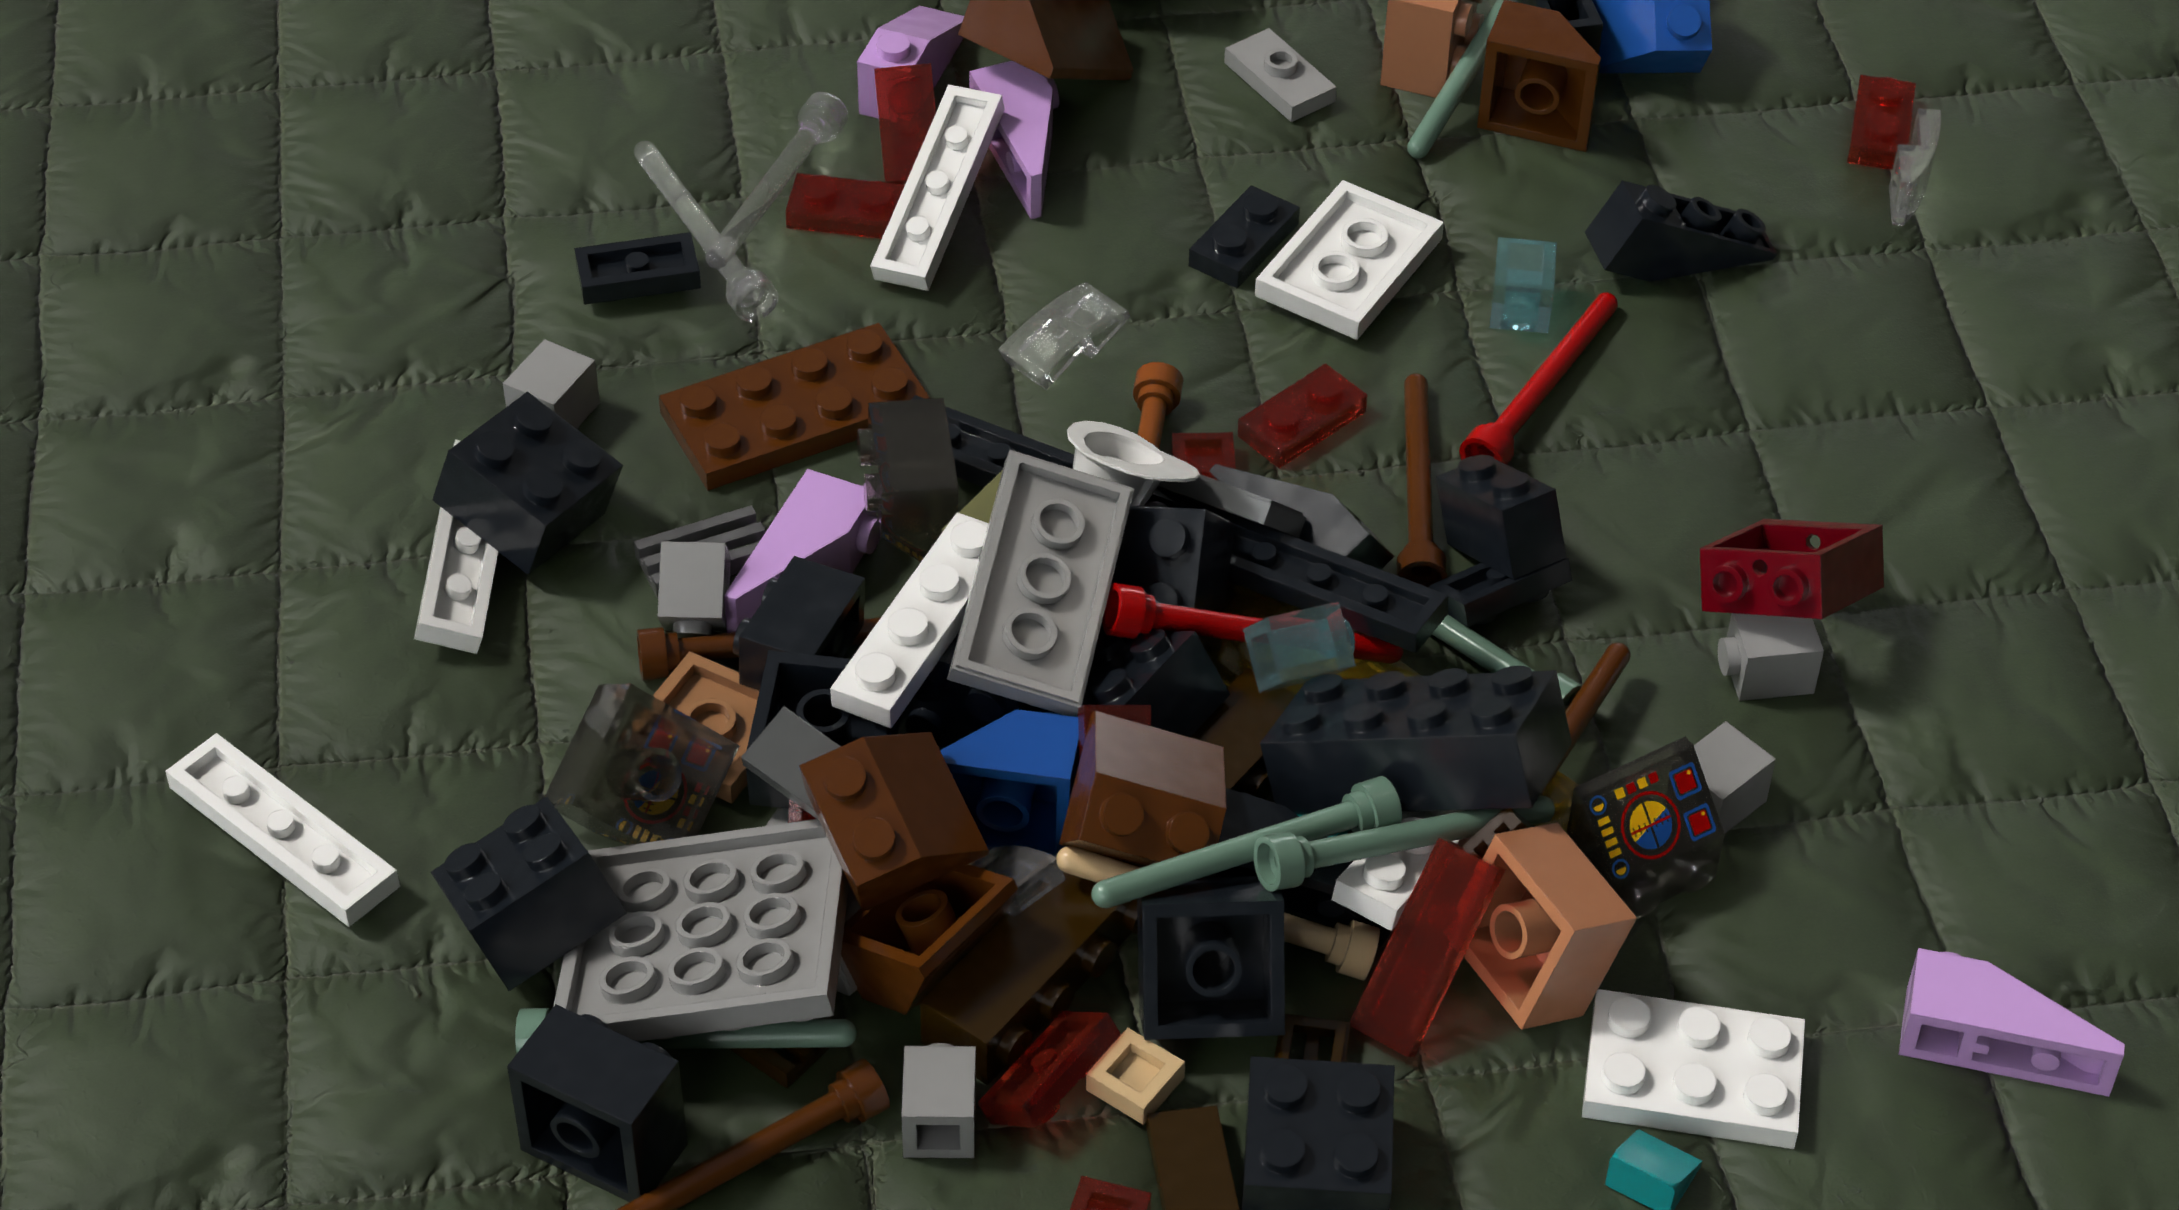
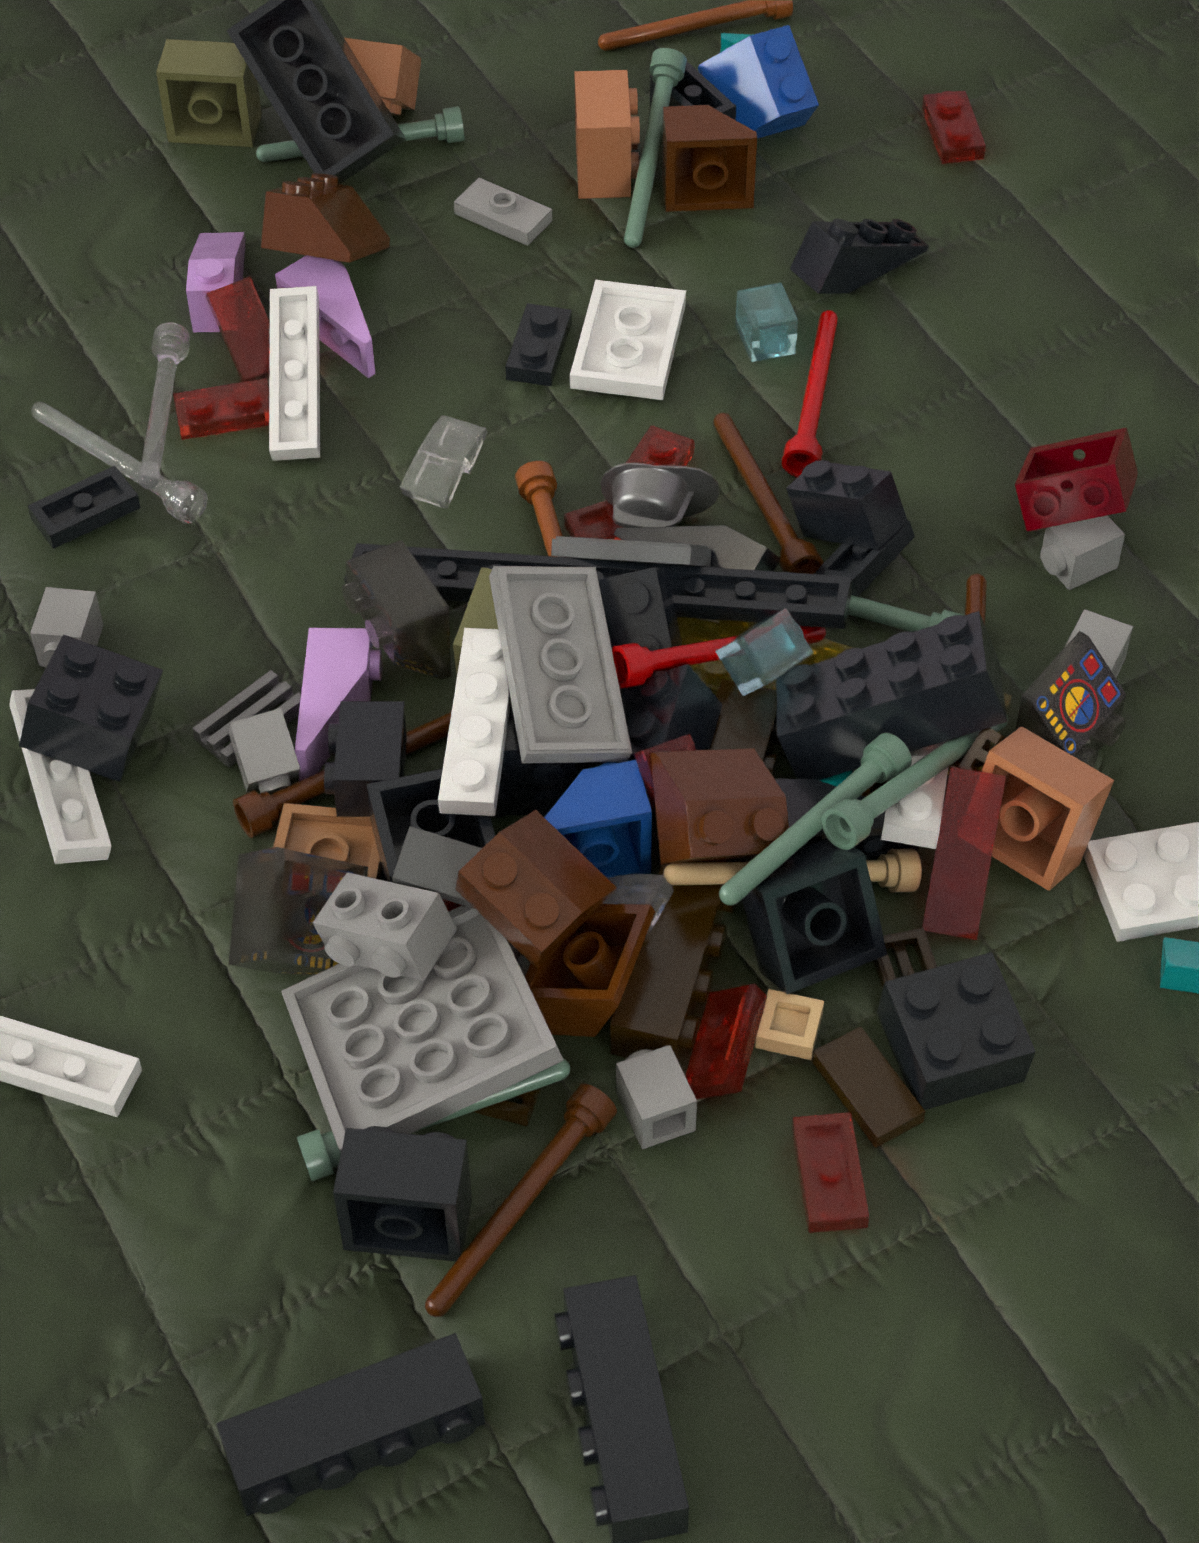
camera: 20 degrees left, 5 degrees up
black brick [431,796,627,991] -> none
reddish brown plate [659,323,930,491] -> none
white piece [1067,421,1200,506] -> none
clear slope [1889,108,1941,226] -> none
none -> light grey brick [313,872,457,981]
none -> flat silver piece [600,463,719,528]

